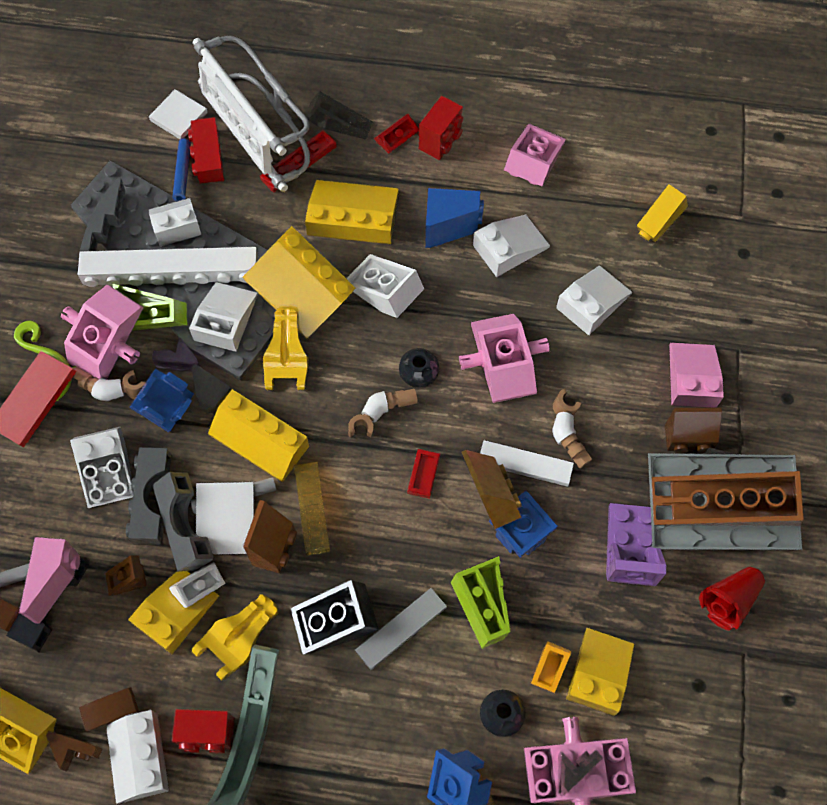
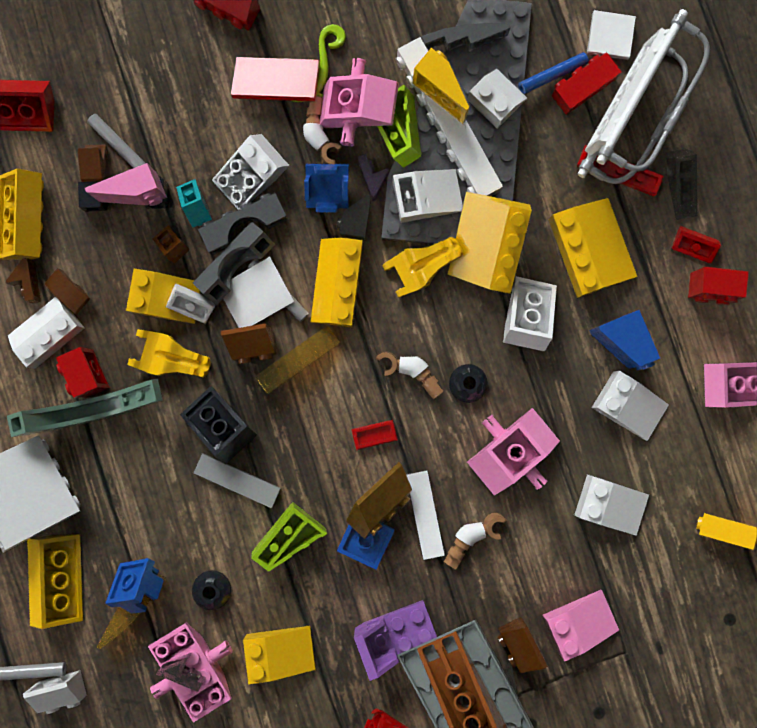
camera: 65 degrees right, 20 degrees up
light orange slope [531,642,571,693] -> none
none -> teal slope [176,179,212,228]
none -> yellow slope [413,48,469,124]

